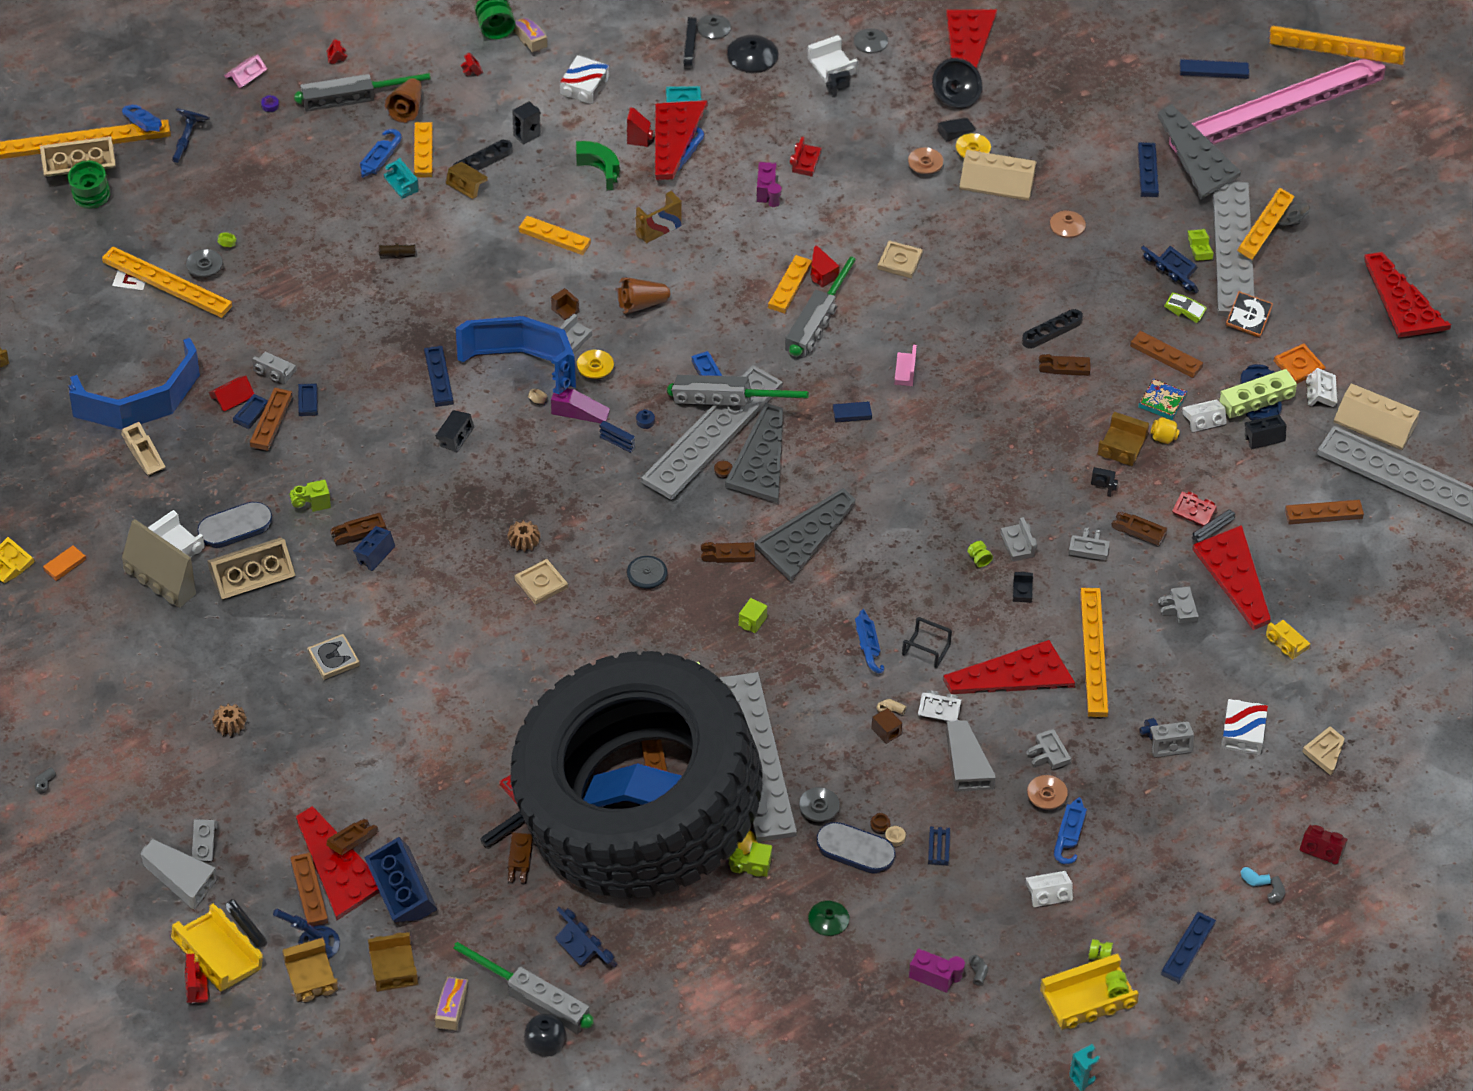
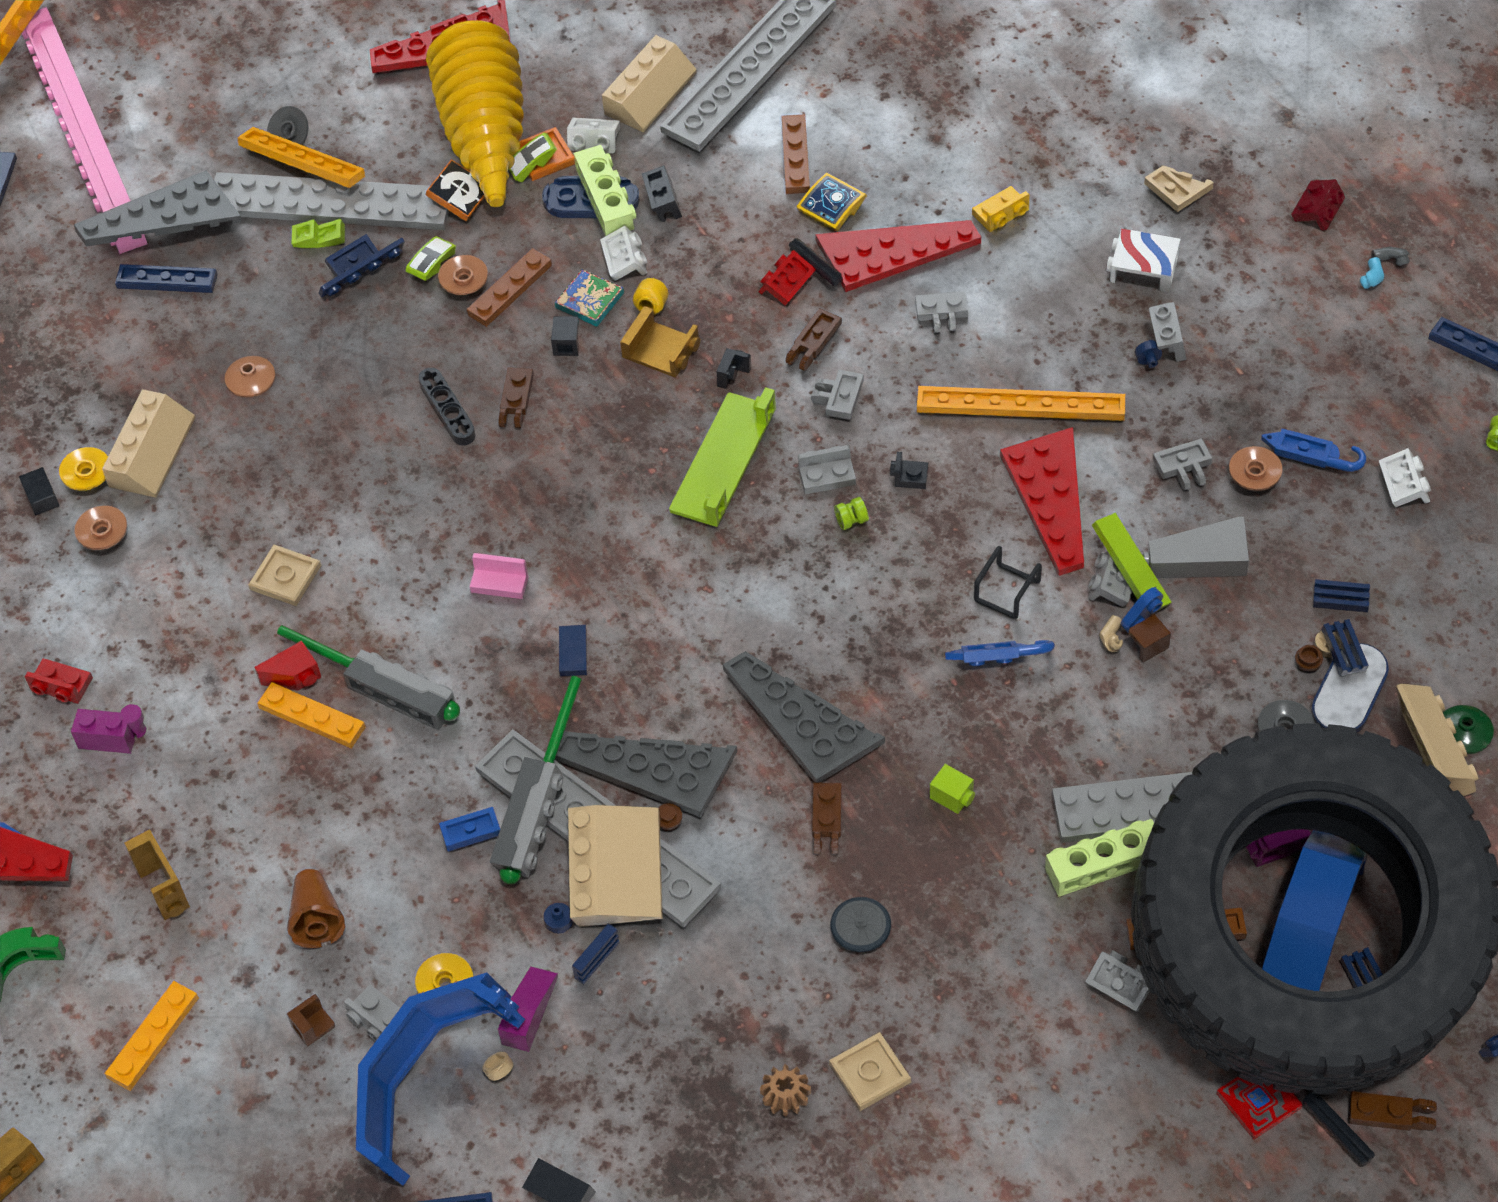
camera: 80 degrees left, 5 degrees up
none -> yellow cone [426,21,524,207]
none -> nougat dish [438,255,488,295]
none -> slope [509,133,557,183]
none -> black panel [551,316,579,356]
none -> tan slope [568,805,663,927]
none -> lime bracket [669,387,776,527]
none -> slope [796,173,867,232]
none -> lime tile [1092,512,1172,611]
none -> blue plate [1120,587,1163,633]
none -> dark blue tile [1321,619,1369,676]
none -> tan slope [1396,684,1478,796]

